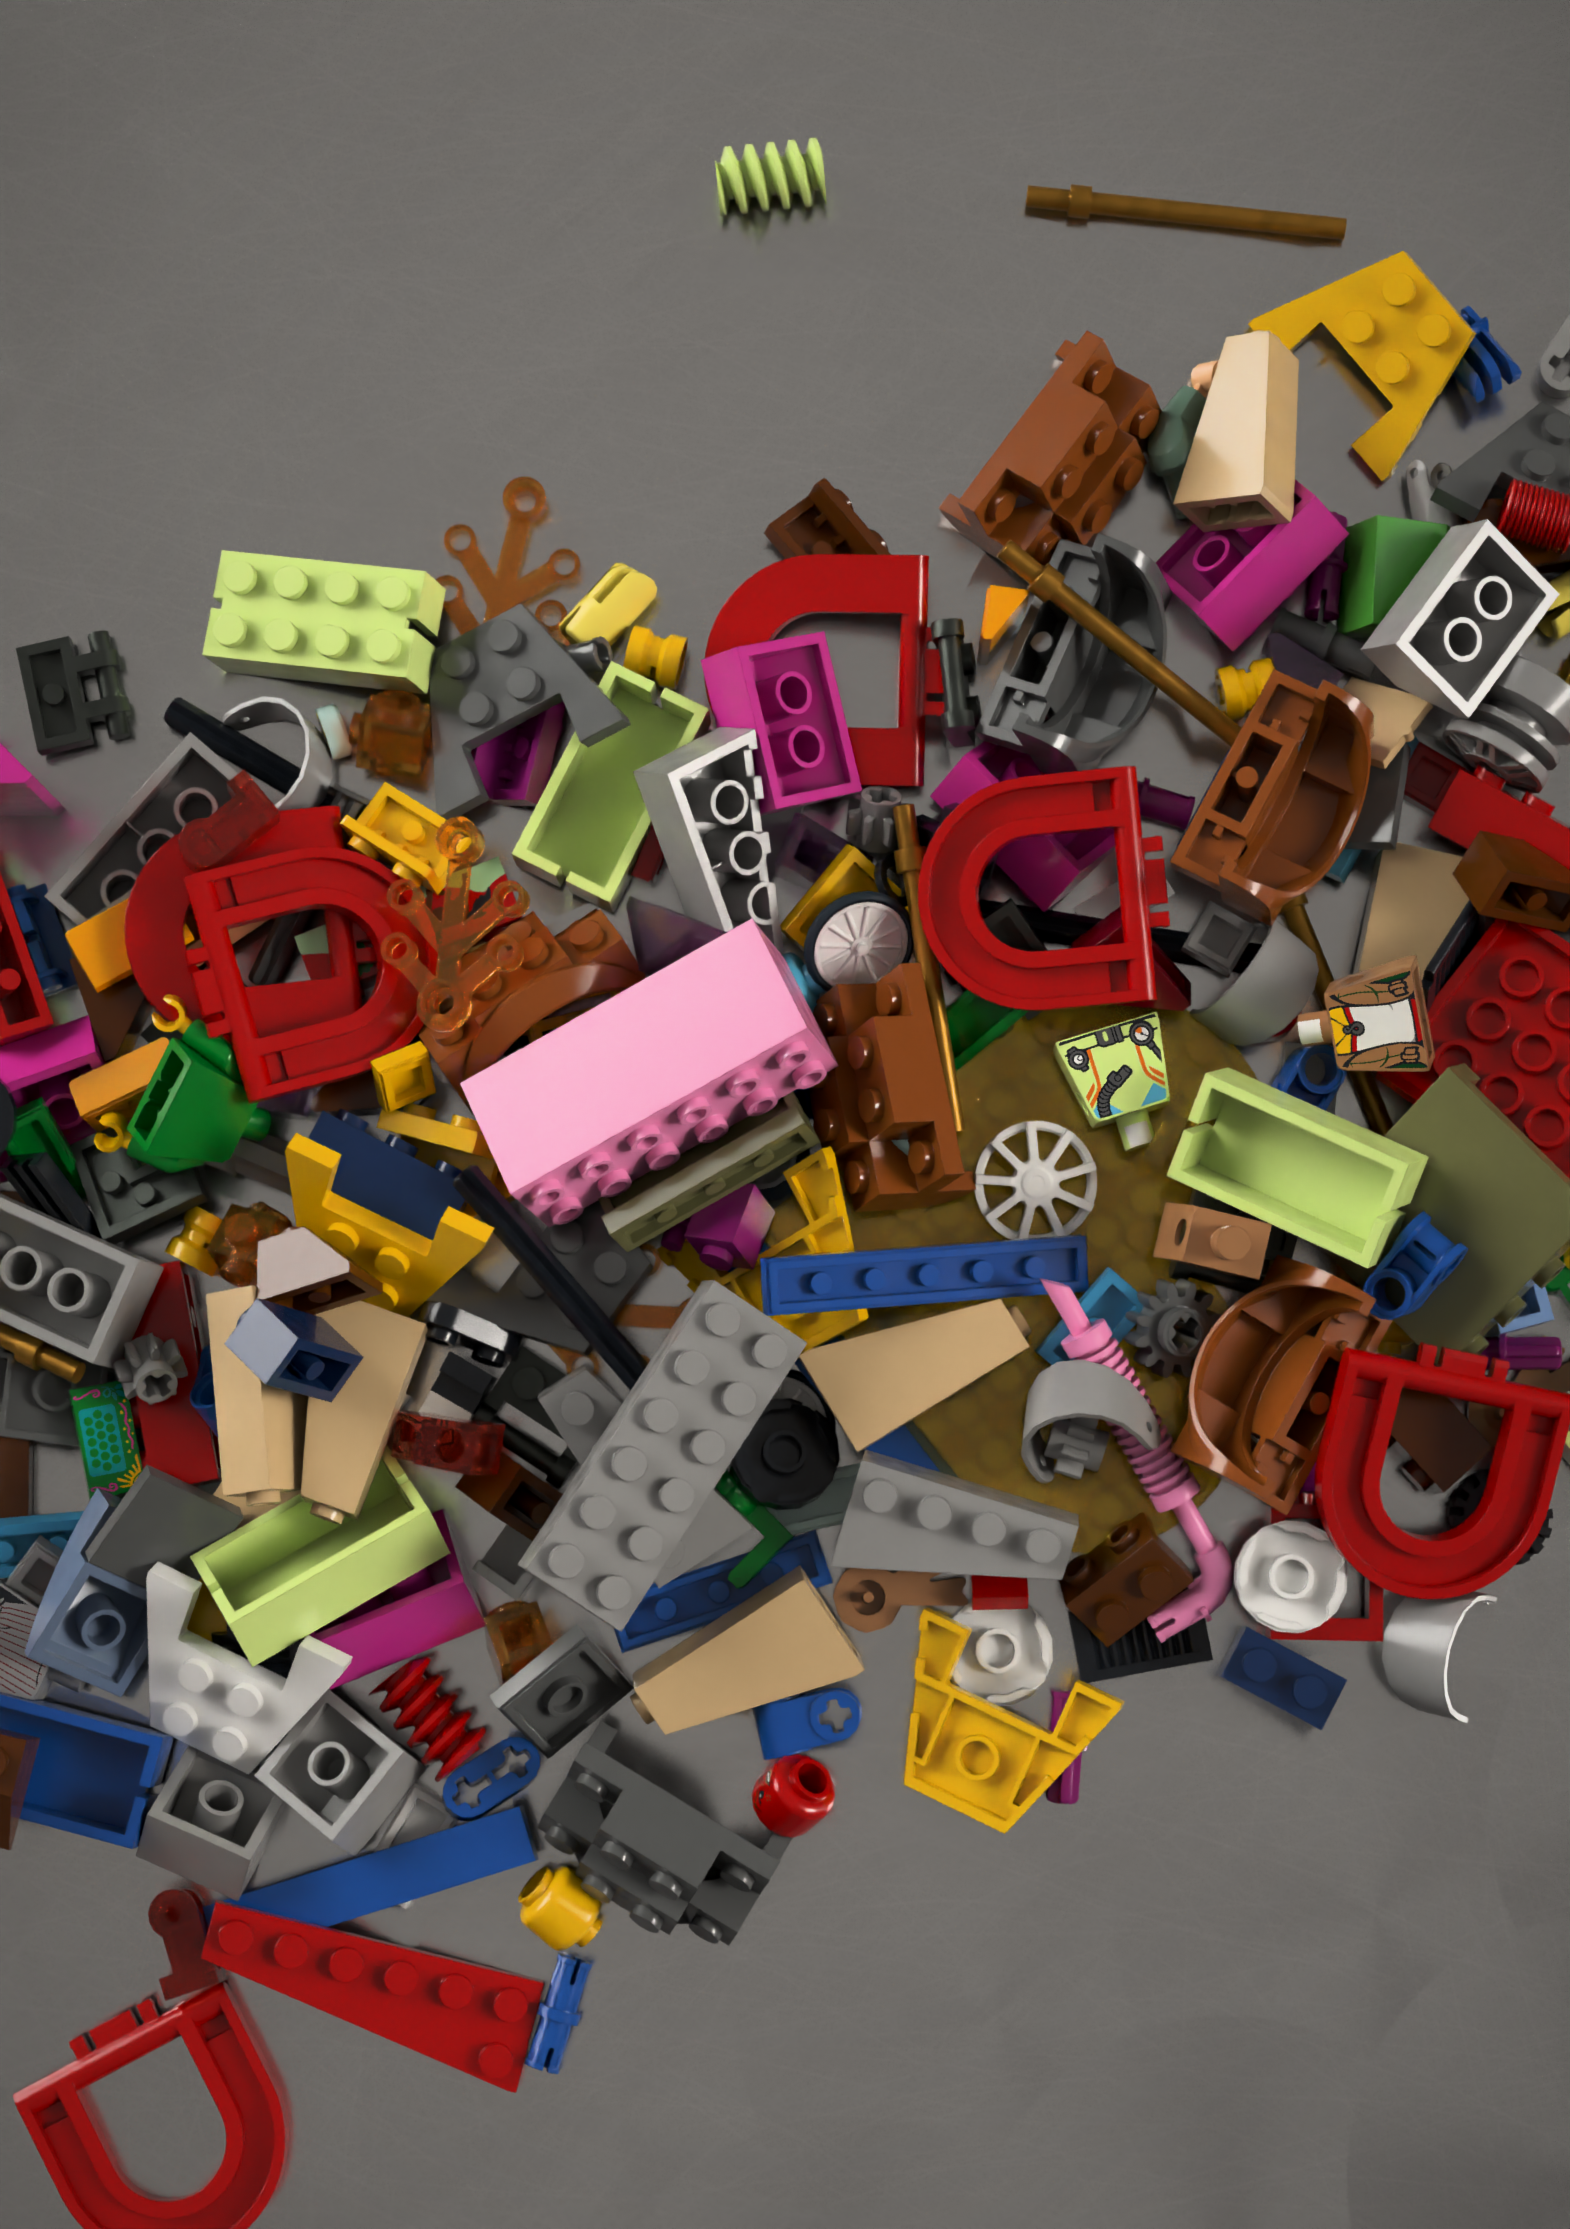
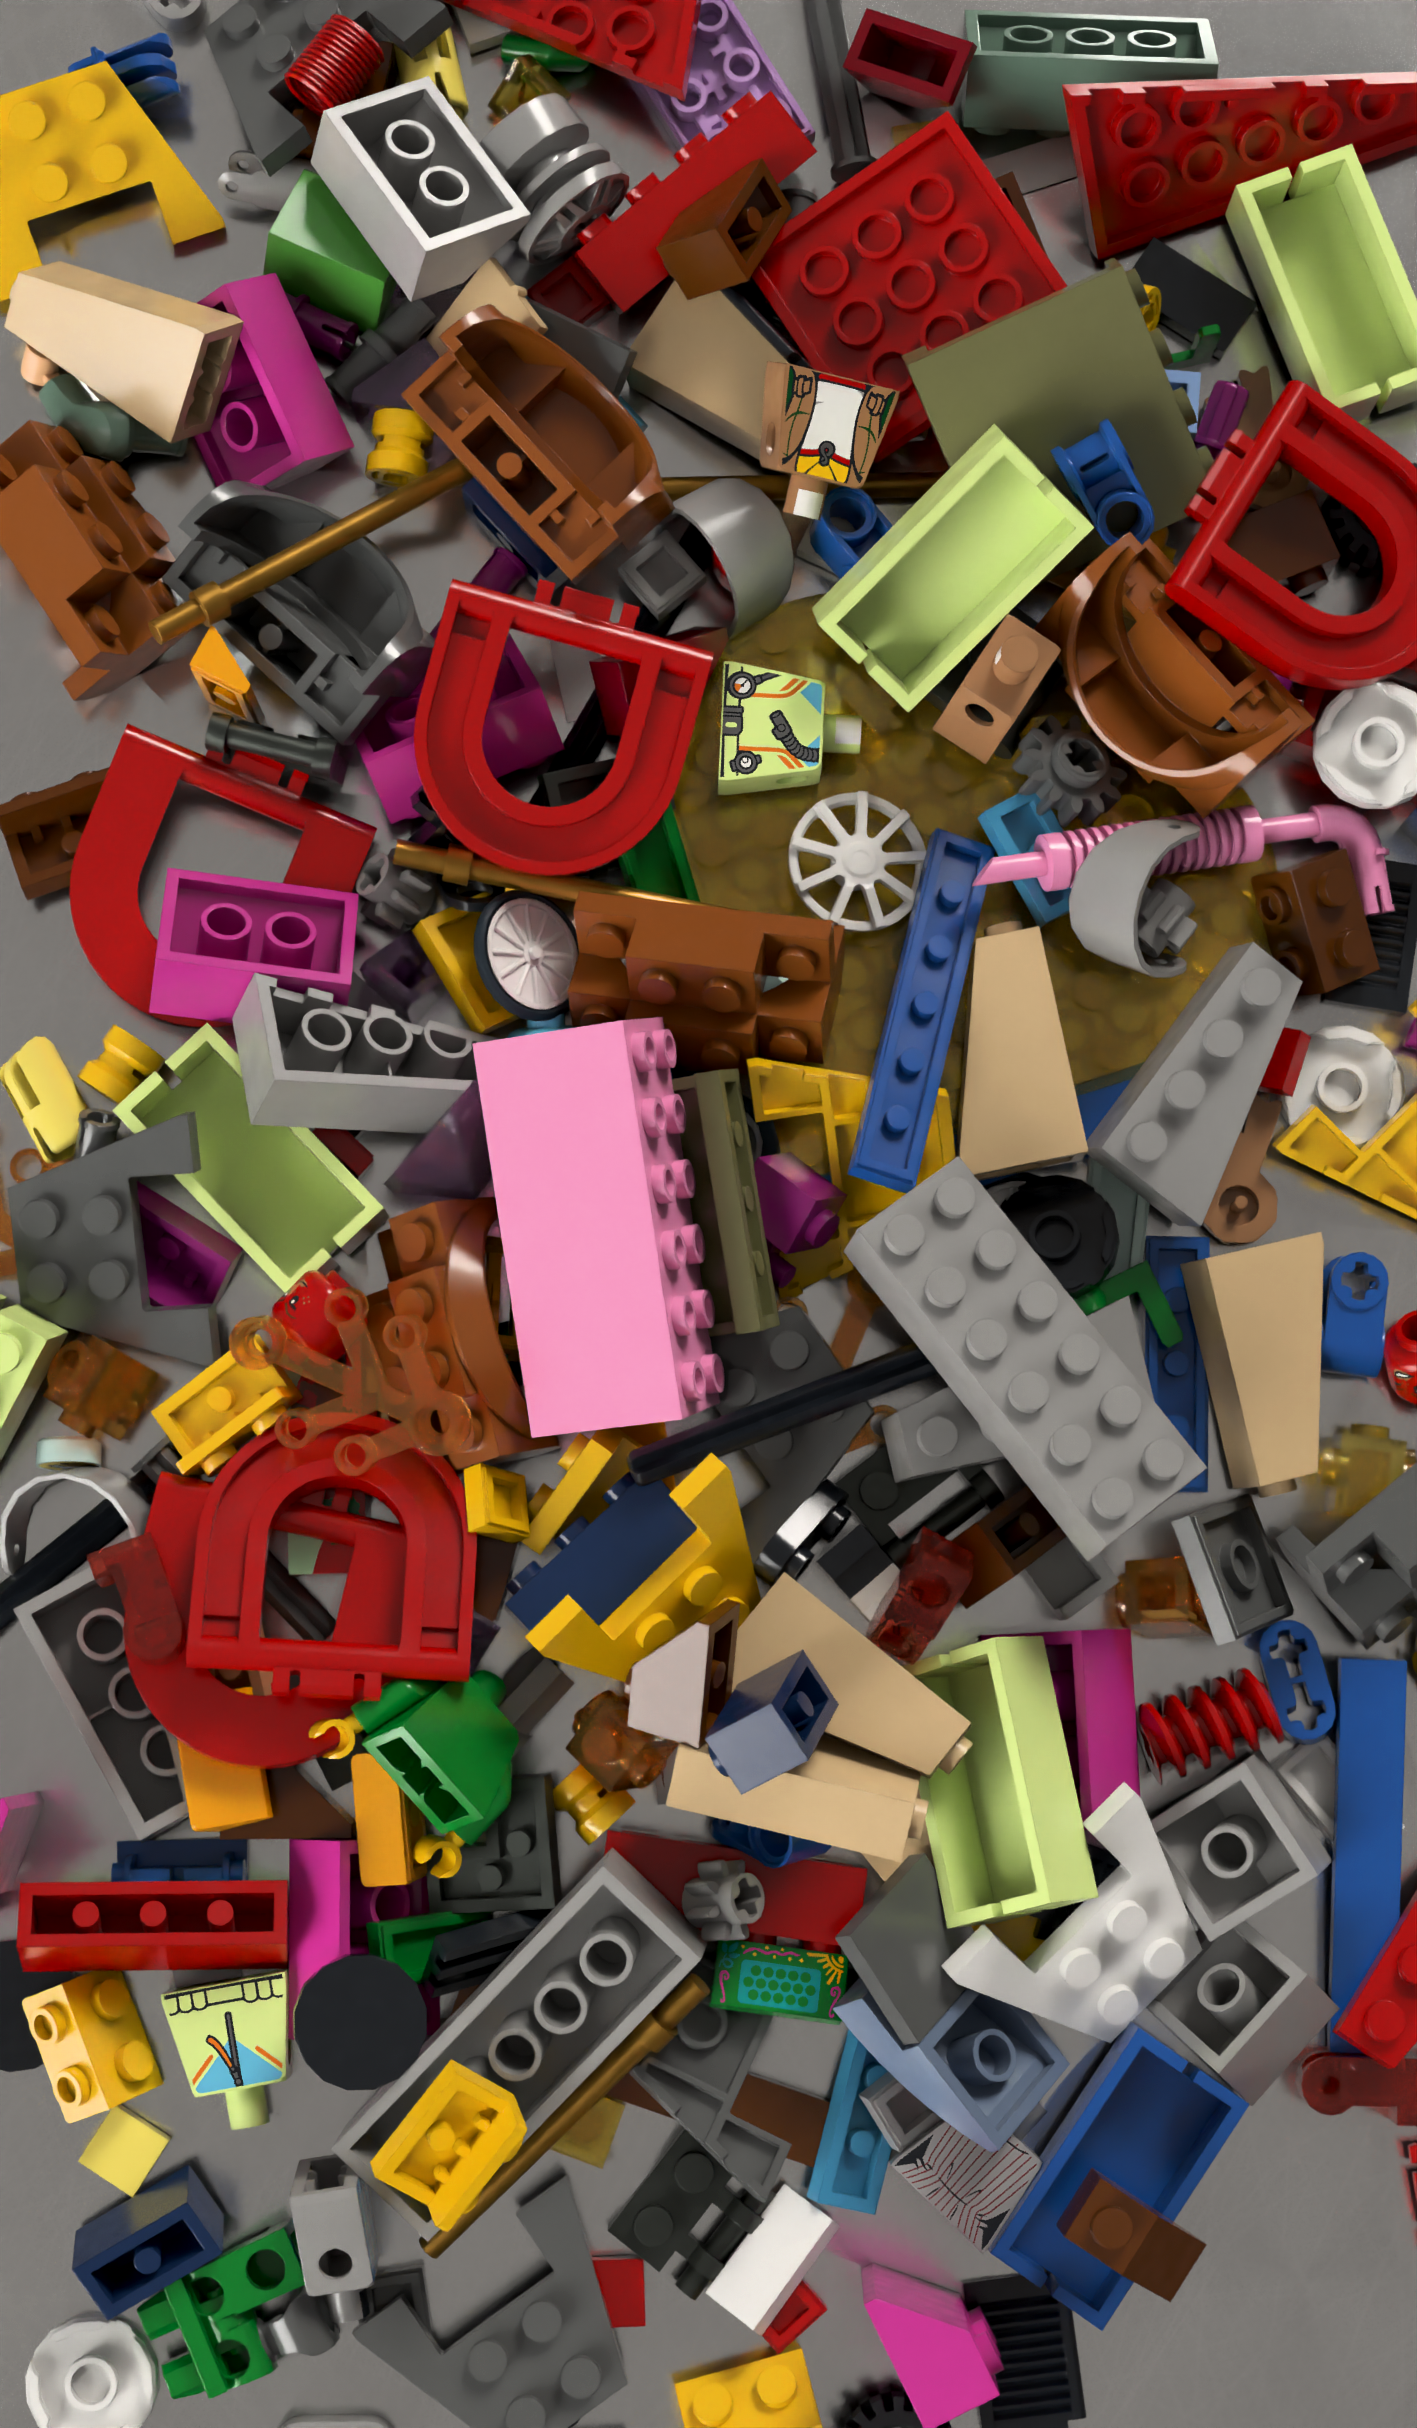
camera: 80 degrees left, 0 degrees up
none -> red head [271,1269,369,1366]
none -> clear yellow brick [1317,1424,1417,1517]

